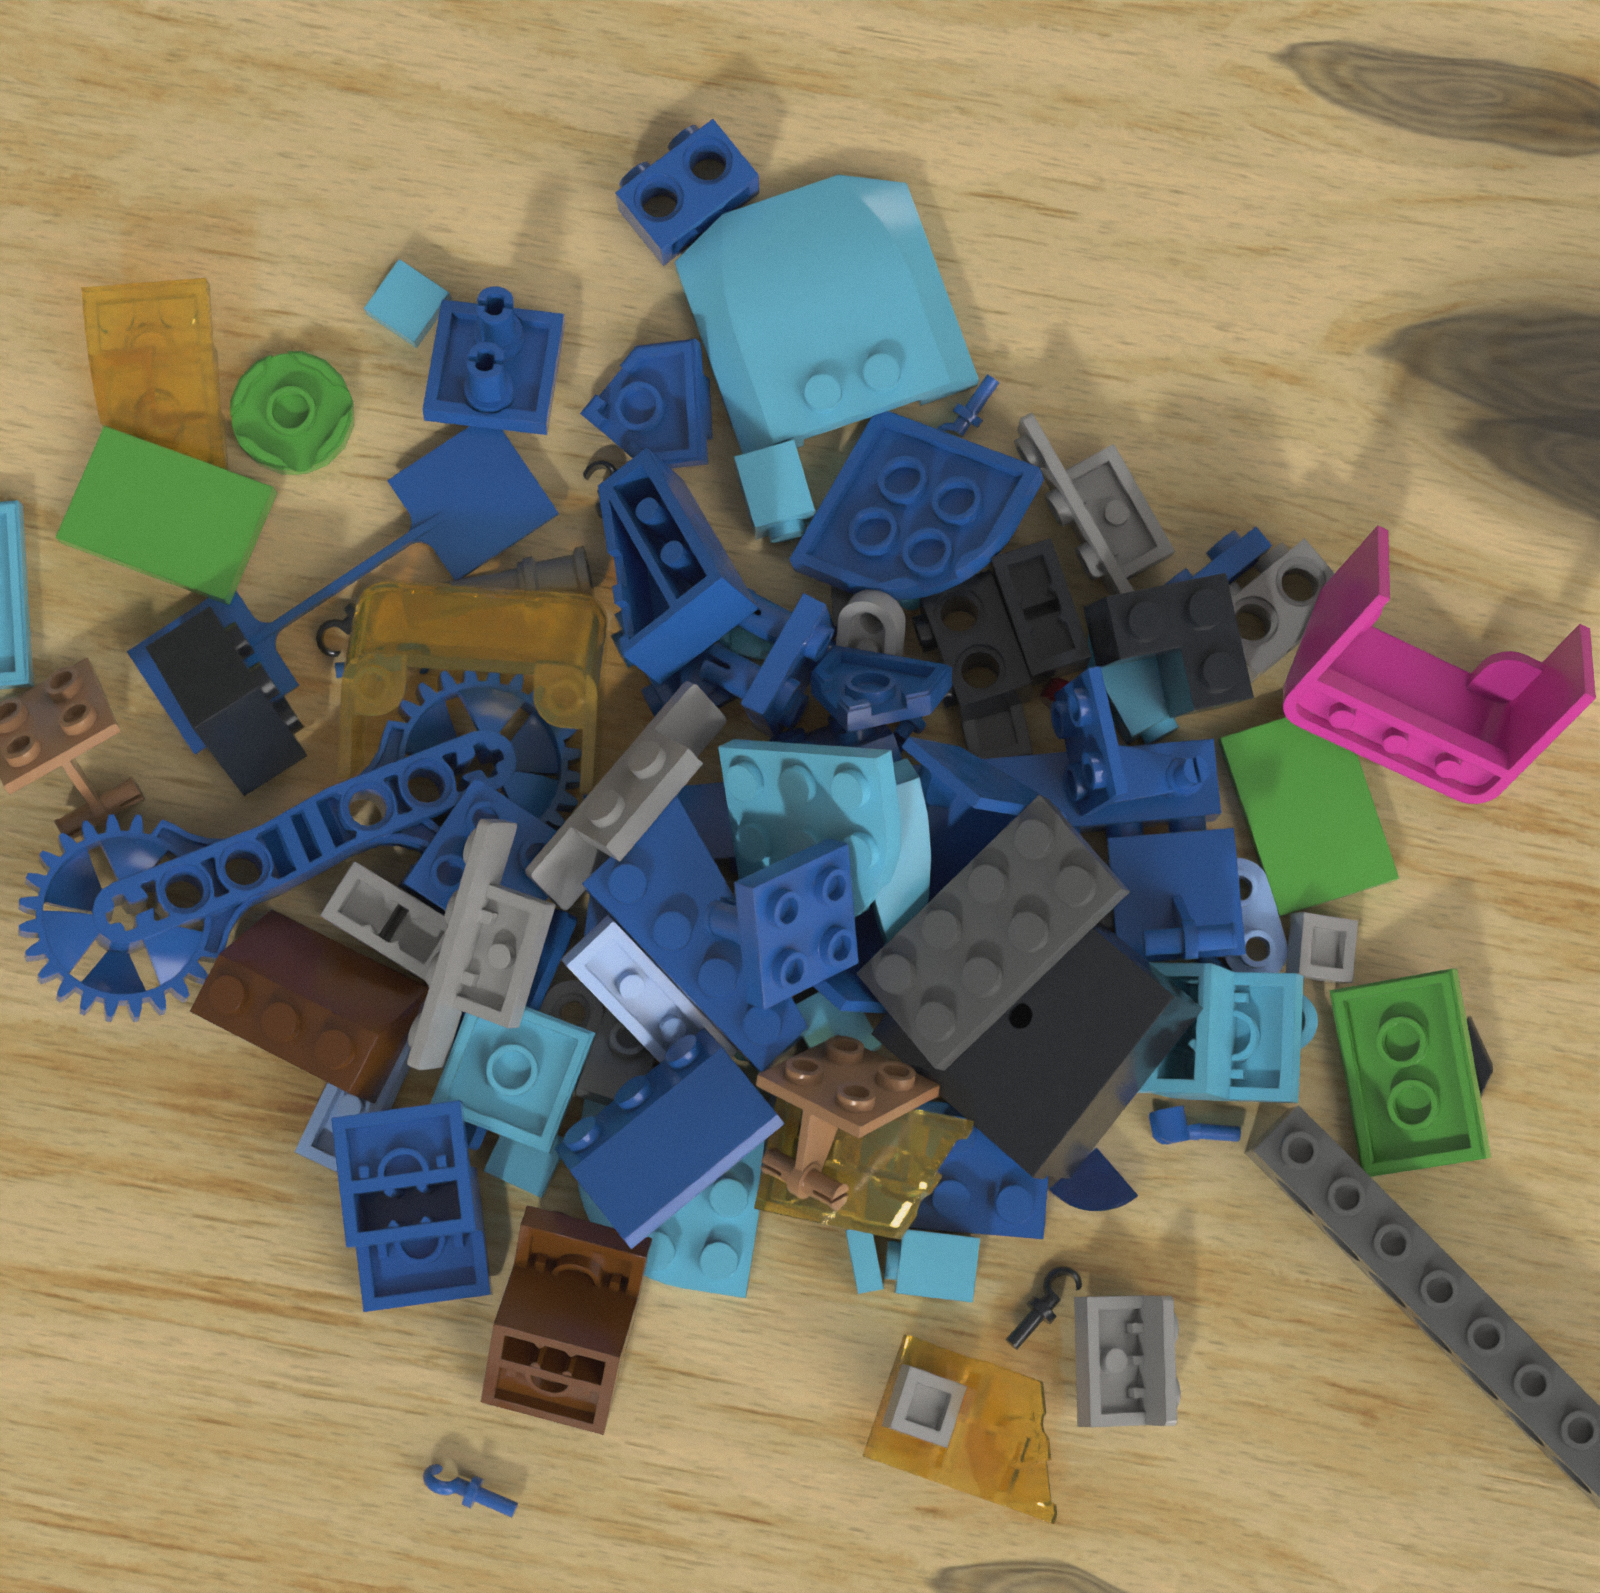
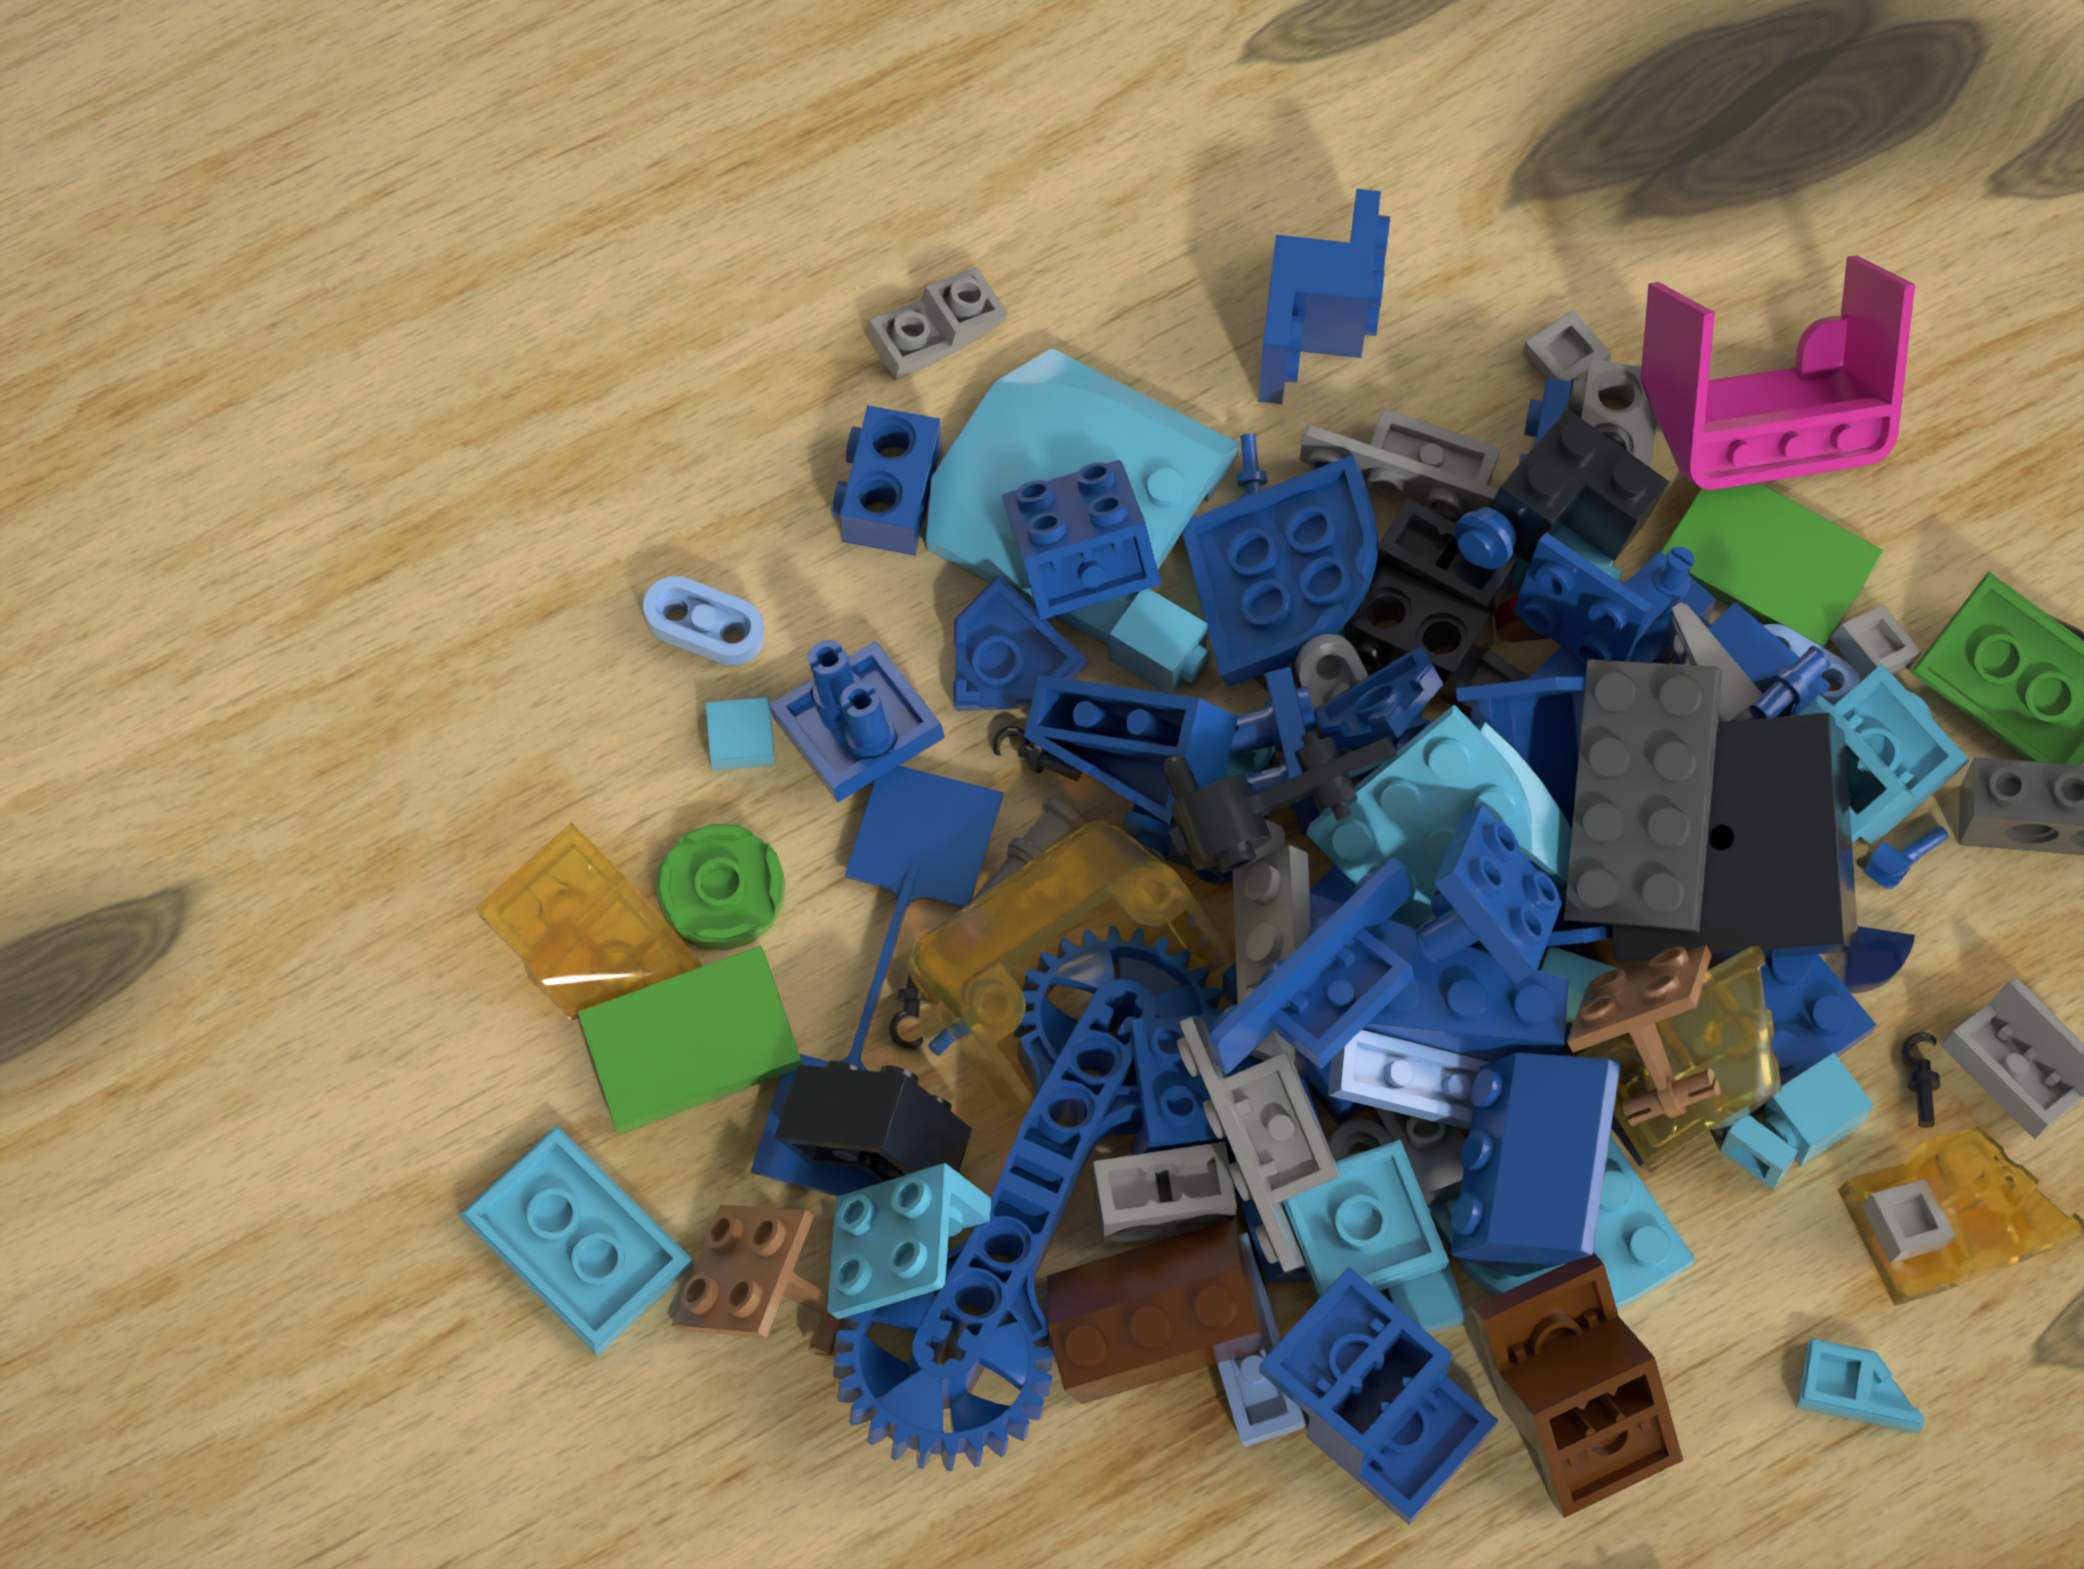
camera: 40 degrees left, 15 degrees down
none -> light blue plate [643,576,765,666]
none -> medium azure bracket [827,1163,991,1319]
none -> light grey slope [865,267,1008,380]
none -> blue bracket [1002,460,1161,620]
none -> black piece [1163,731,1398,873]
none -> blue bracket [1208,857,1414,1074]
none -> blue bracket [1258,189,1390,404]
none -> blue plate [1454,507,1517,569]
none -> light grey tile [1523,310,1611,390]
none -> light grey slope [1667,602,1762,723]
none -> medium azure tile [1796,1338,1925,1434]

